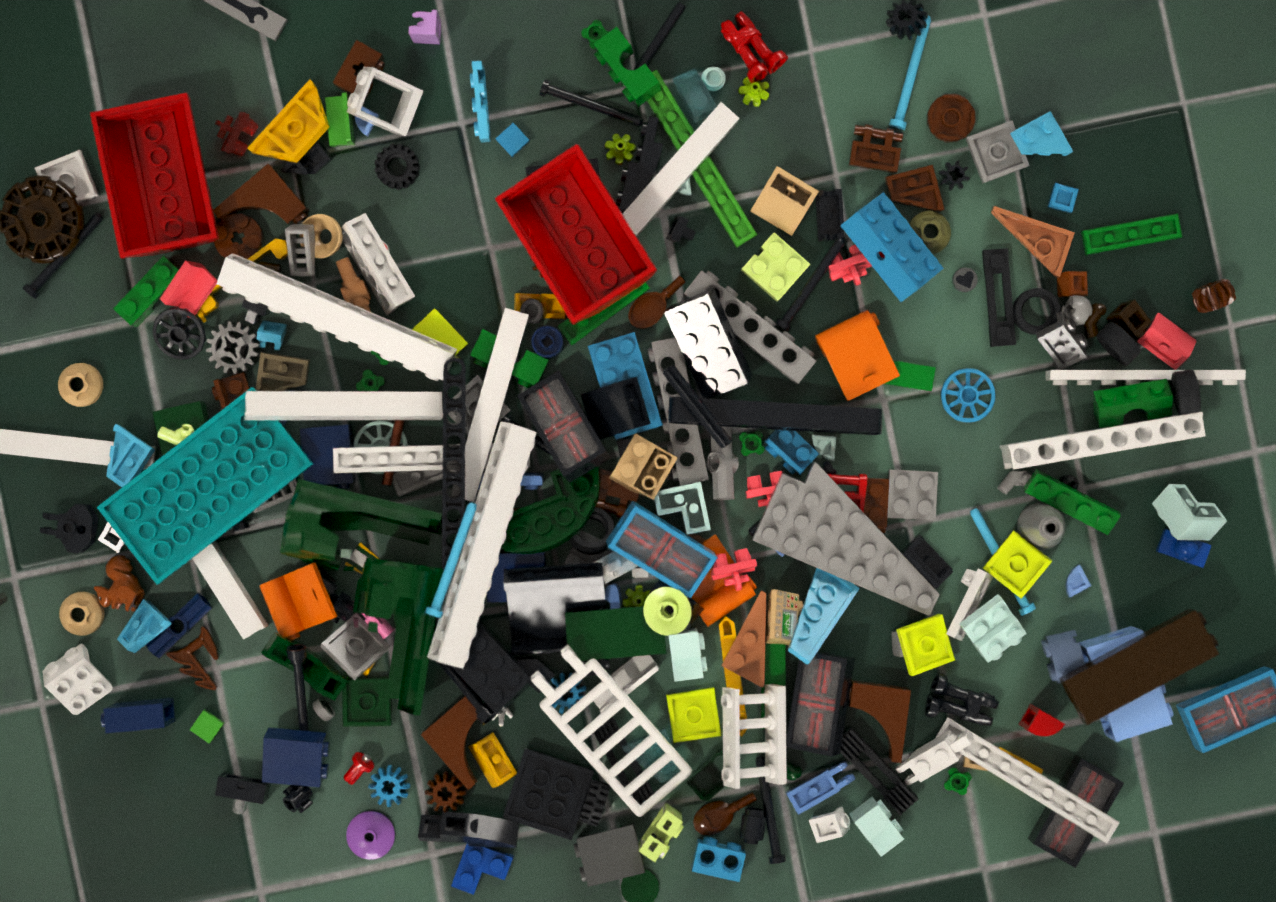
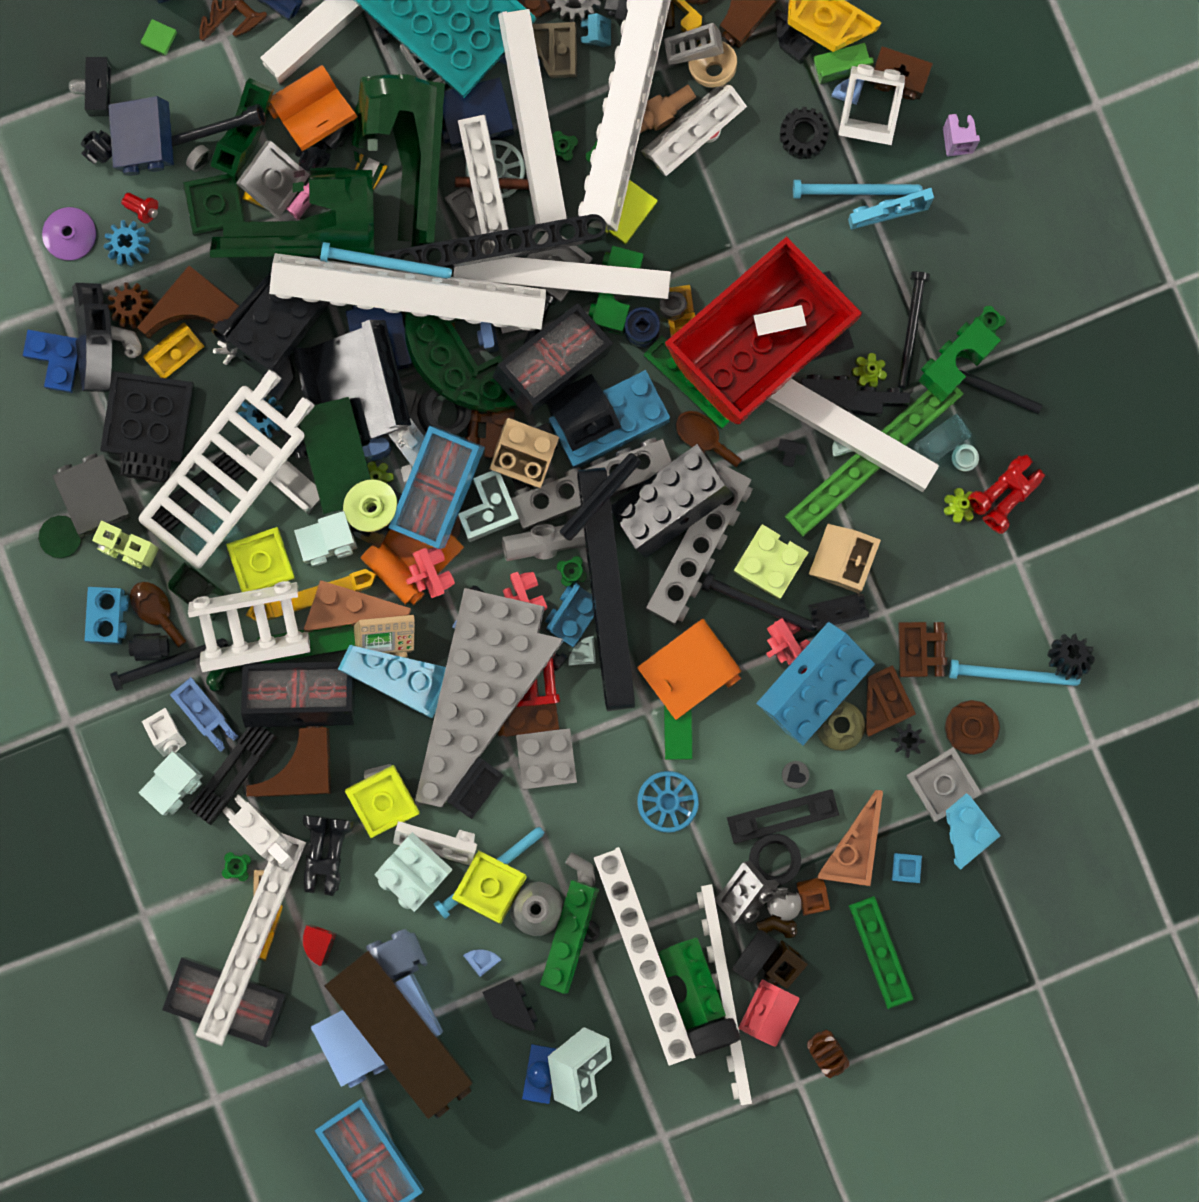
camera: 80 degrees right, 5 degrees down
dark azure tile [496,123,530,158] -> none
none -> light grey arm [111,326,142,358]
none -> black slope [482,978,538,1031]
none -> white sticker [754,305,806,336]
none -> medium azure bar [793,180,923,199]

